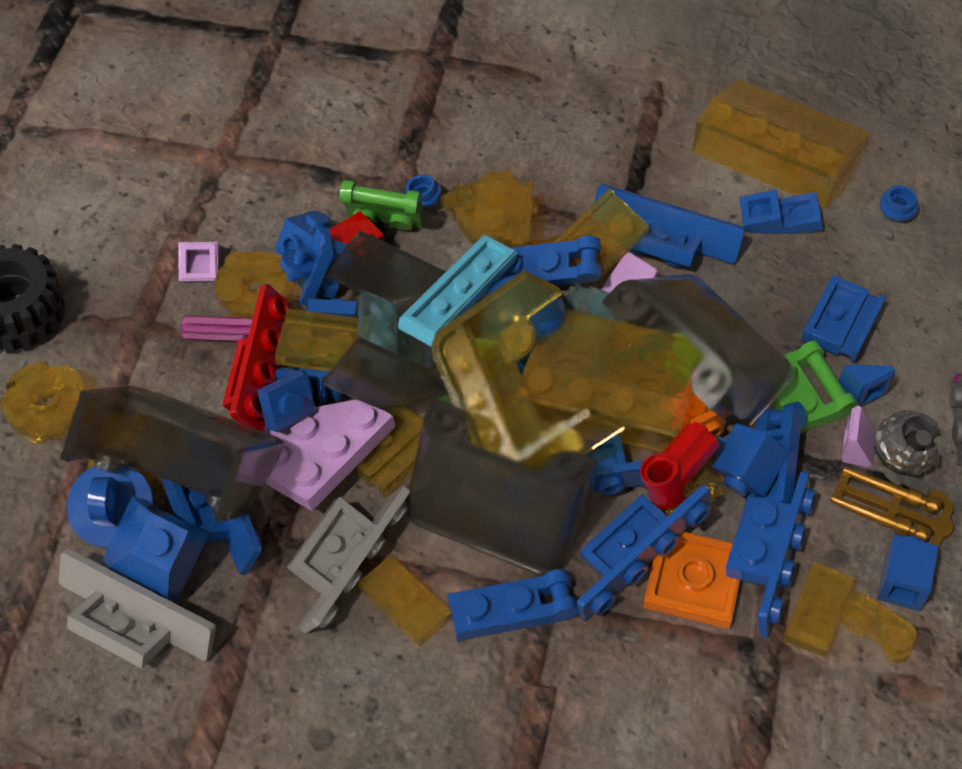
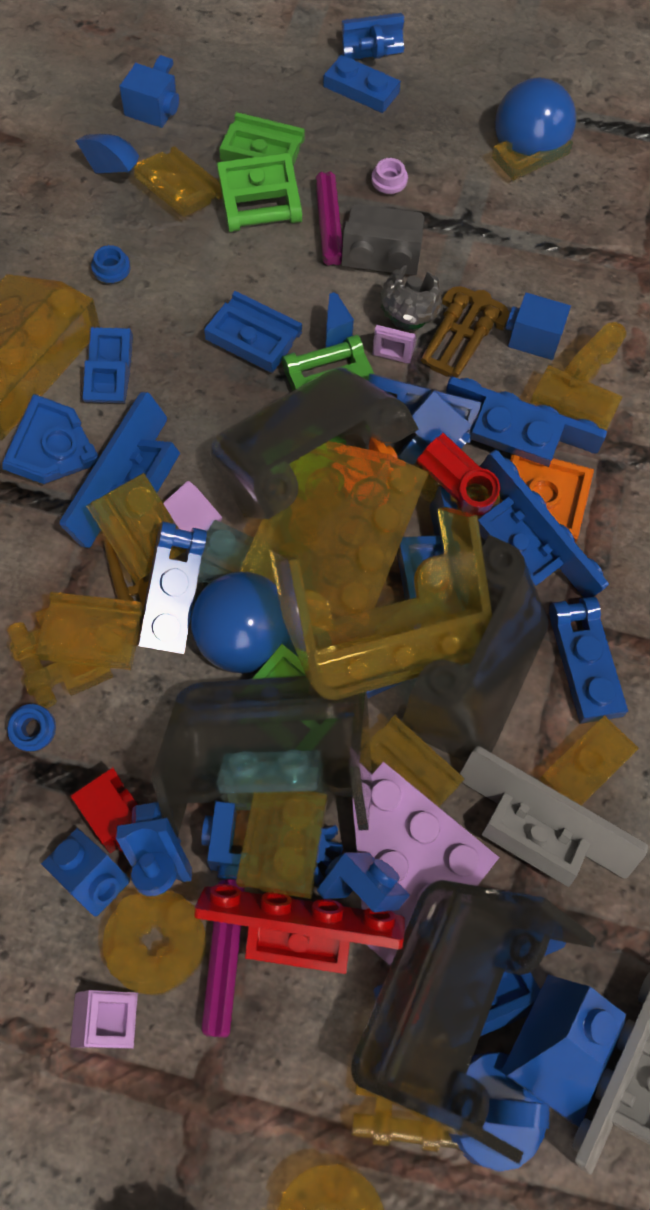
camera: 90 degrees left, 10 degrees up
bright green plate [339,180,425,230] -> none
medium azure tile [398,235,518,347] -> none
none -> blue plate [2,394,99,484]

